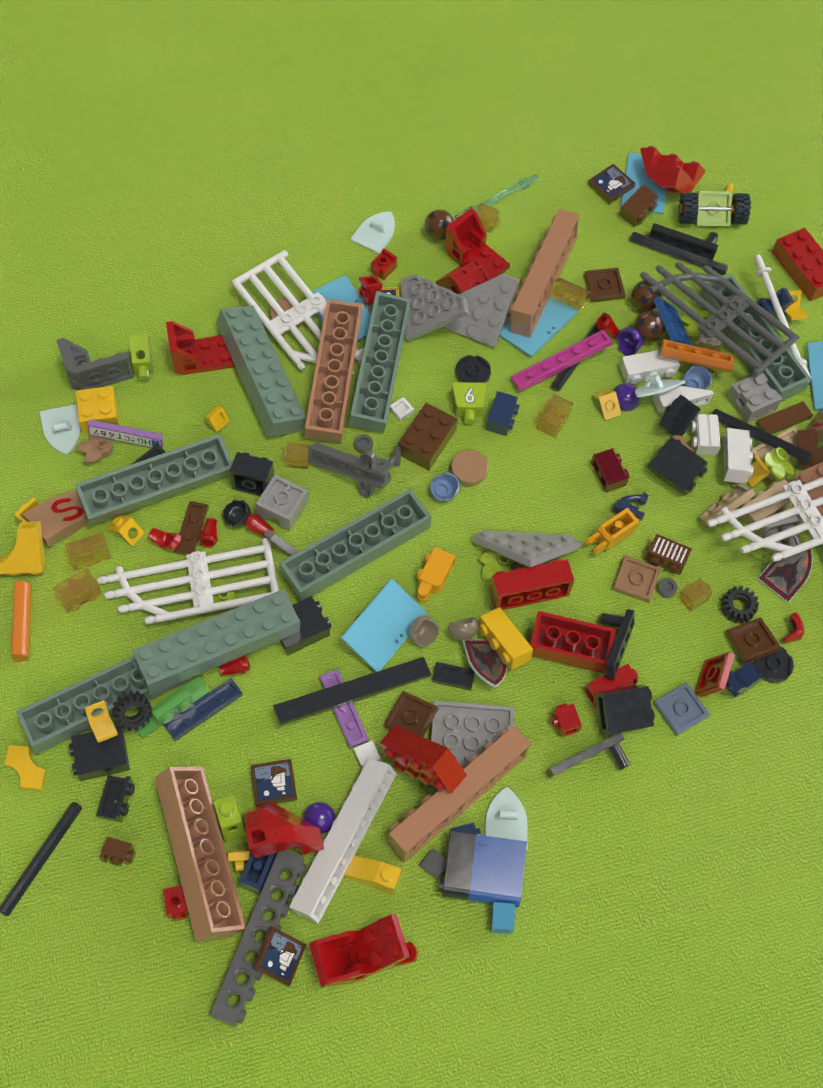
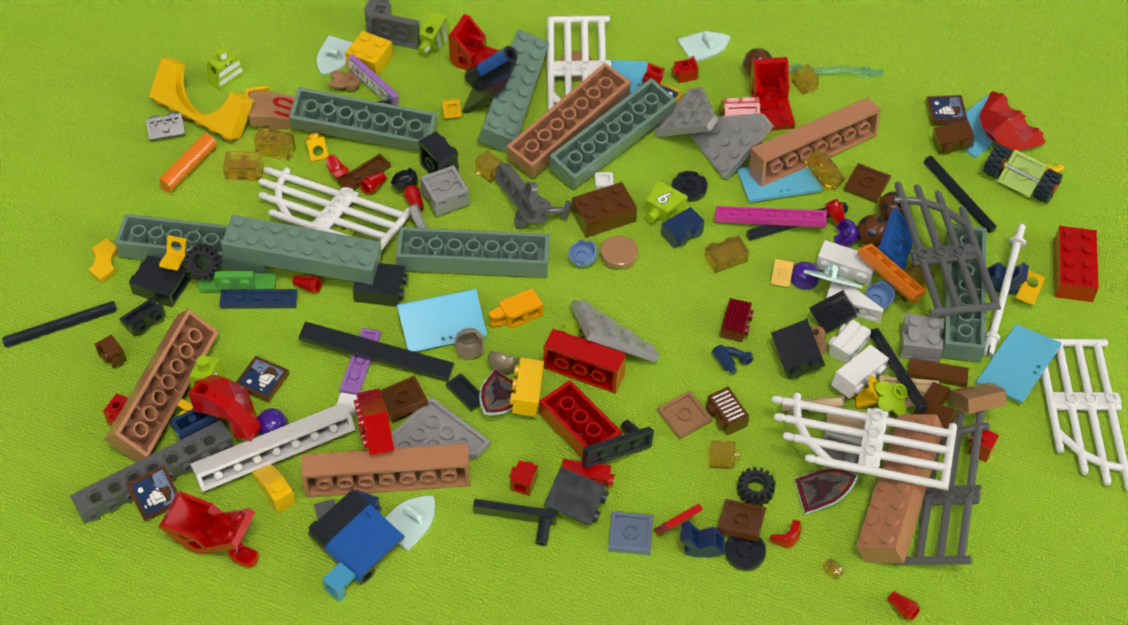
camera: 40 degrees right, 10 degrees down
dark grey tile [355,435,373,454] -> none
light orange hinge [585,508,640,554] -> none
black piece [649,223,719,260] -> none
dark grey tile [657,578,678,598] -> none
none -> black door [462,46,518,113]

